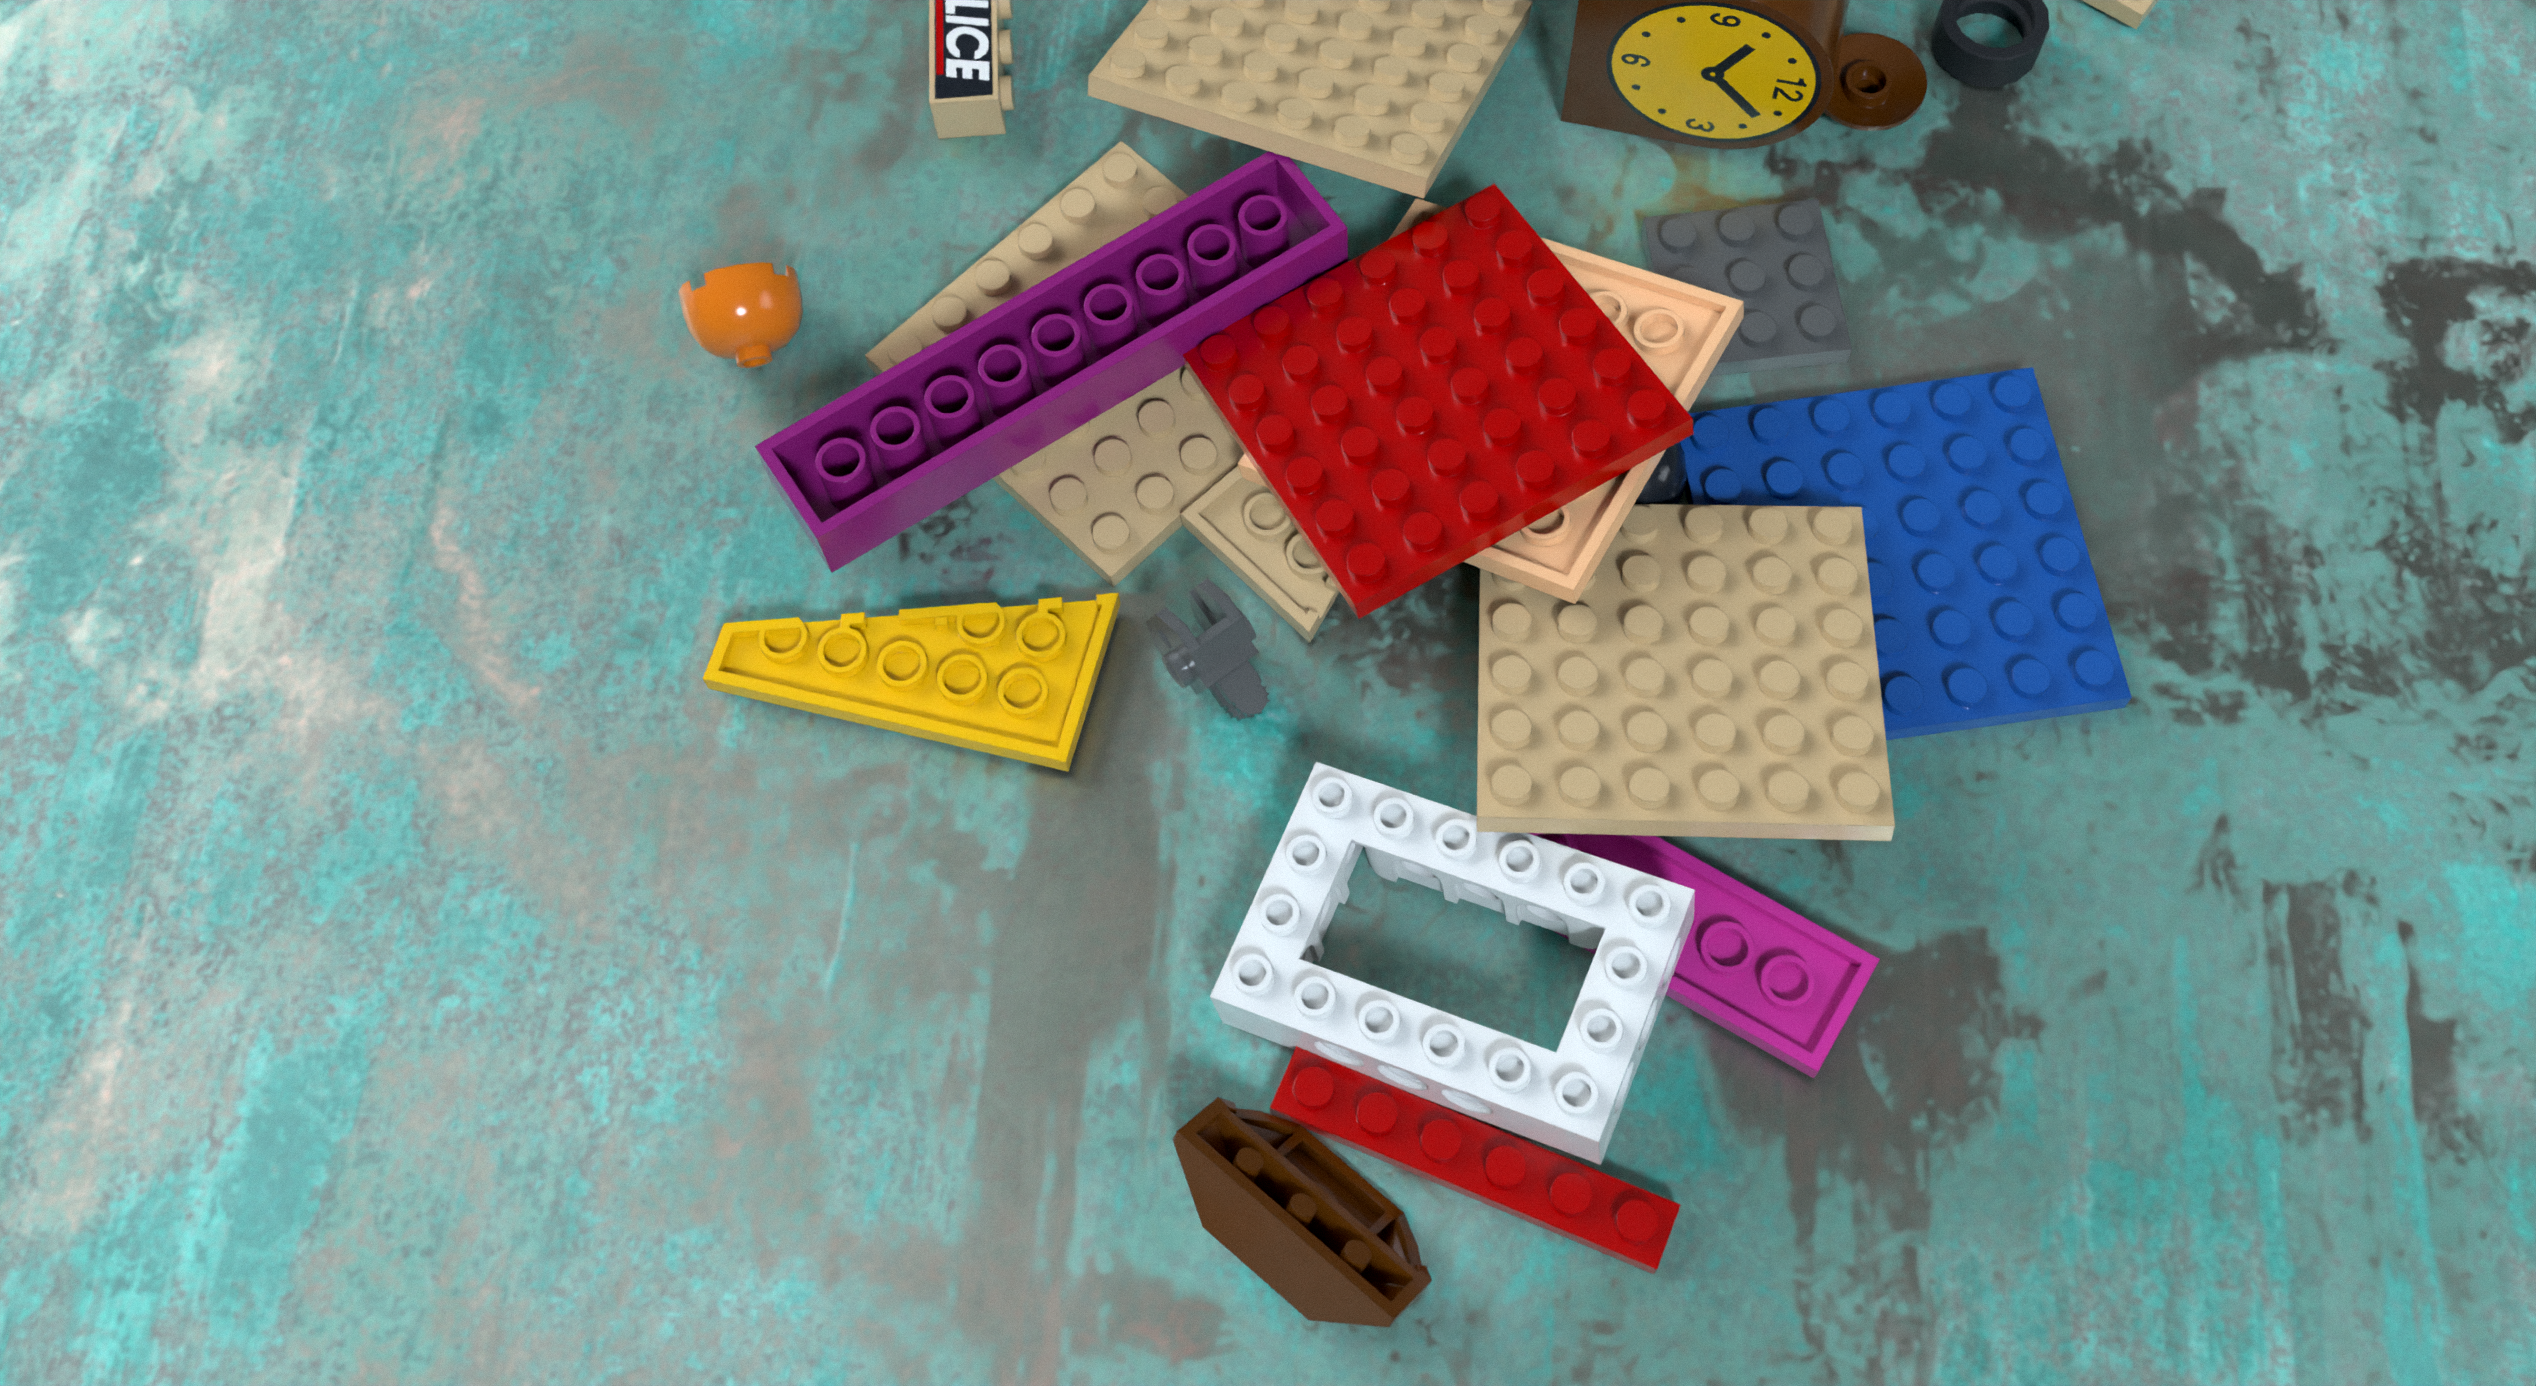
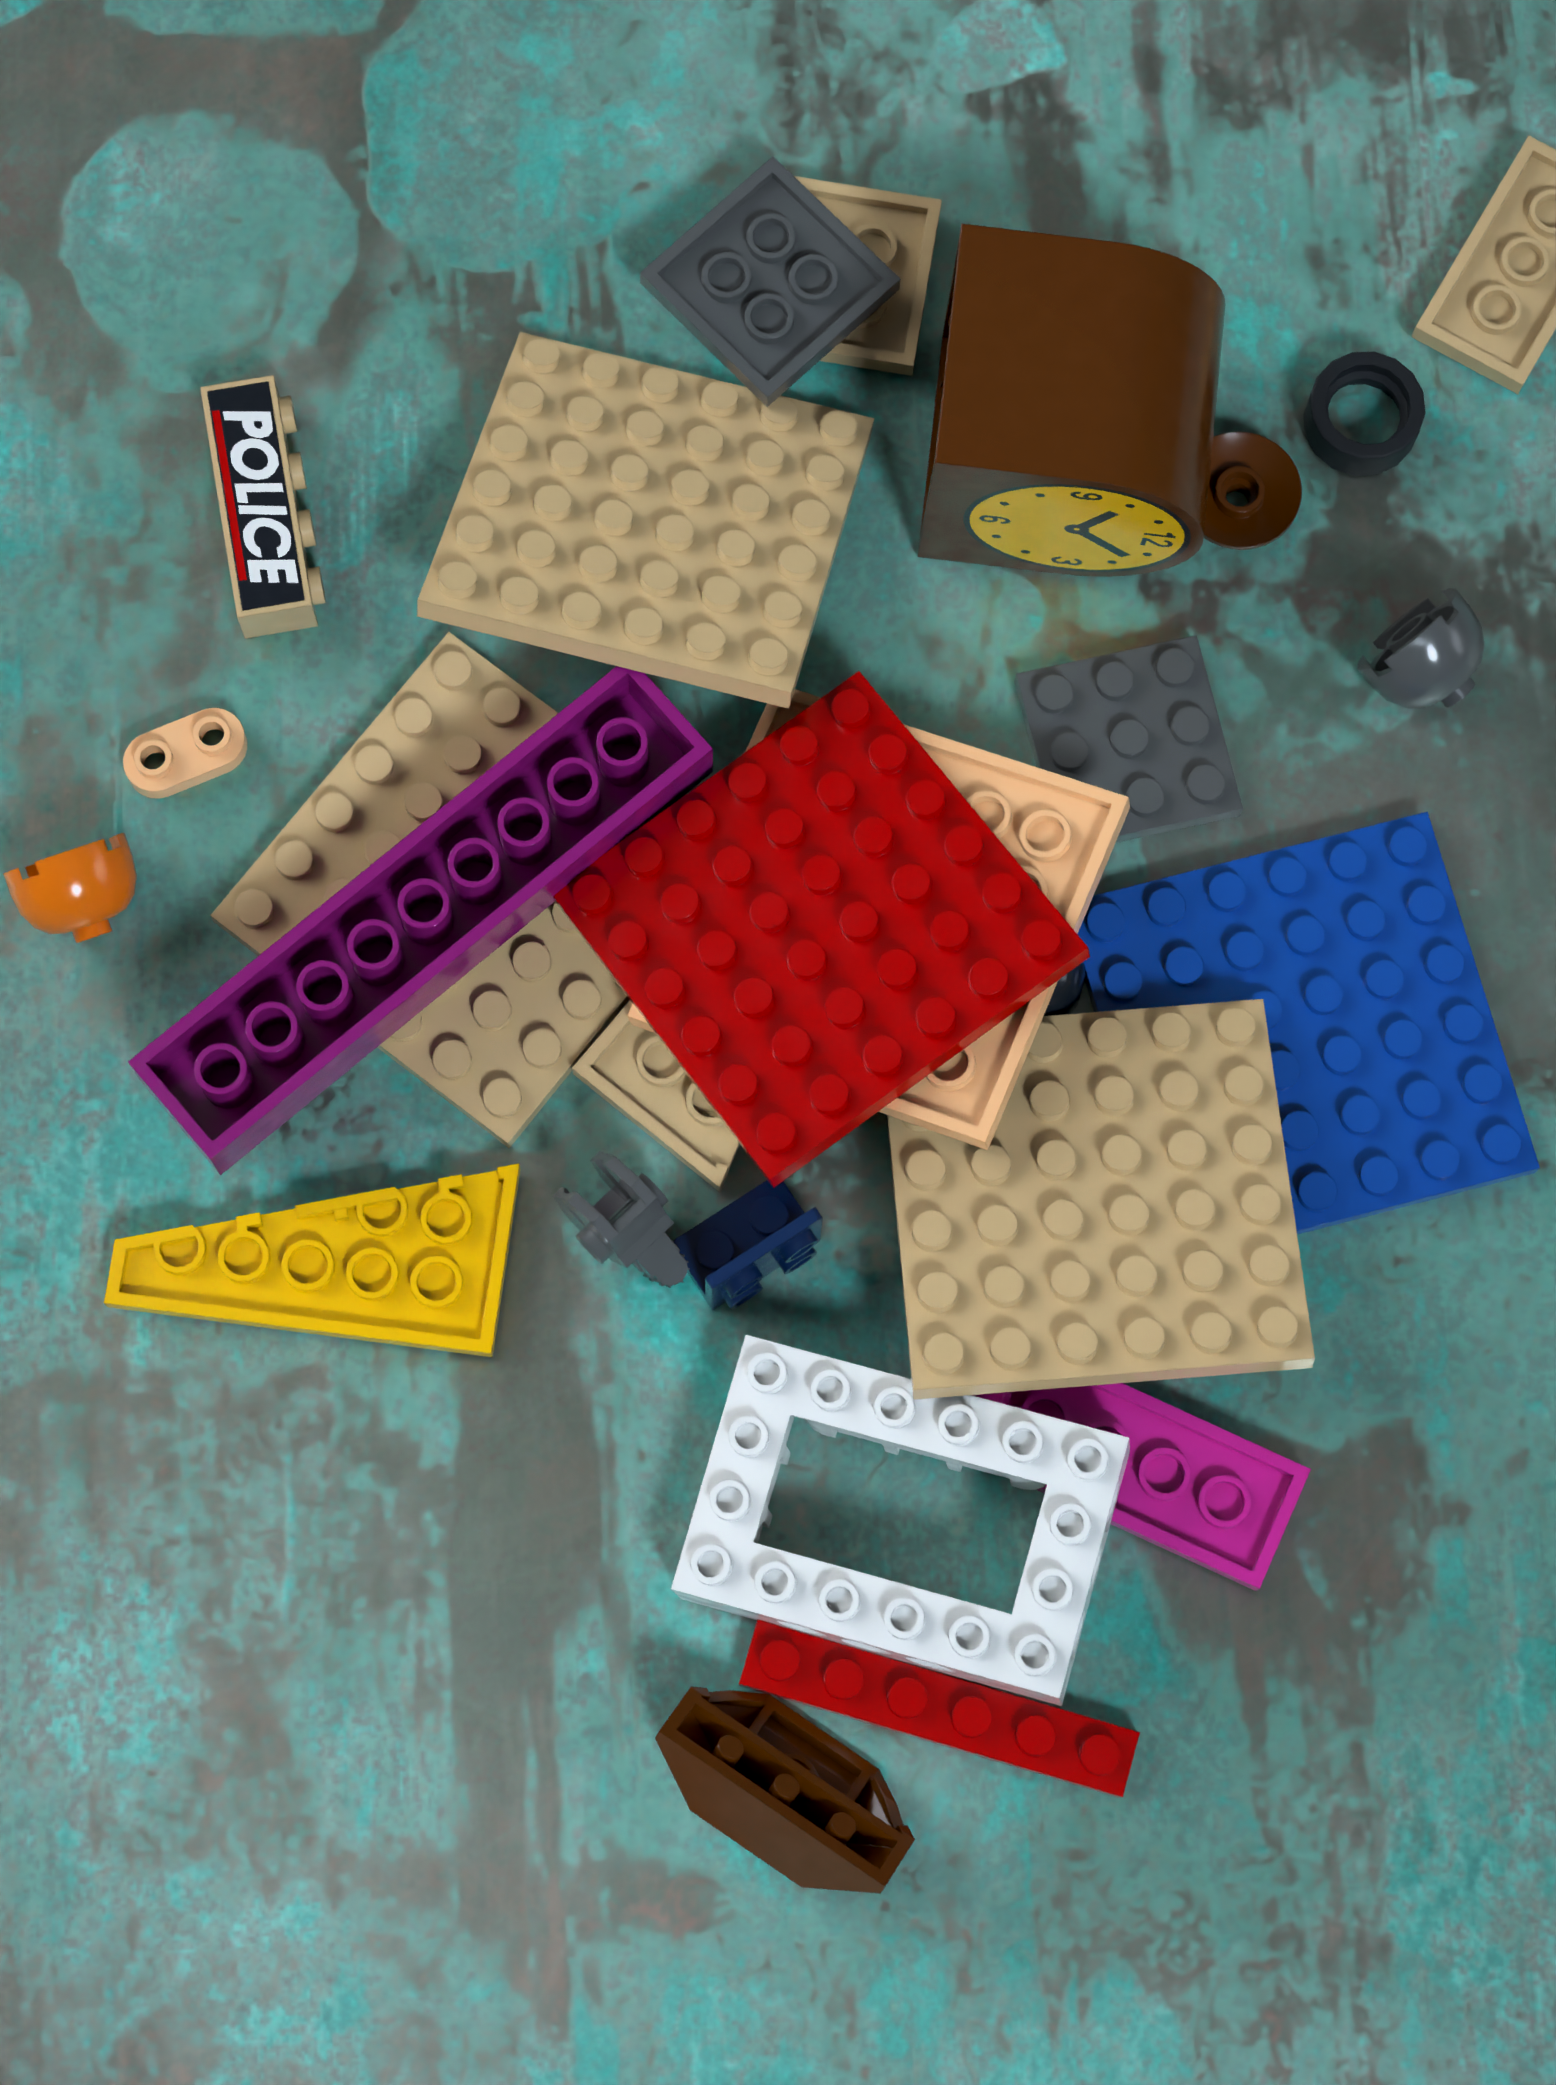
camera: 15 degrees left, 10 degrees up
none -> light nougat plate [123,708,248,799]
none -> dark blue bracket [673,1180,823,1311]
none -> dark grey cylinder [1357,588,1485,709]

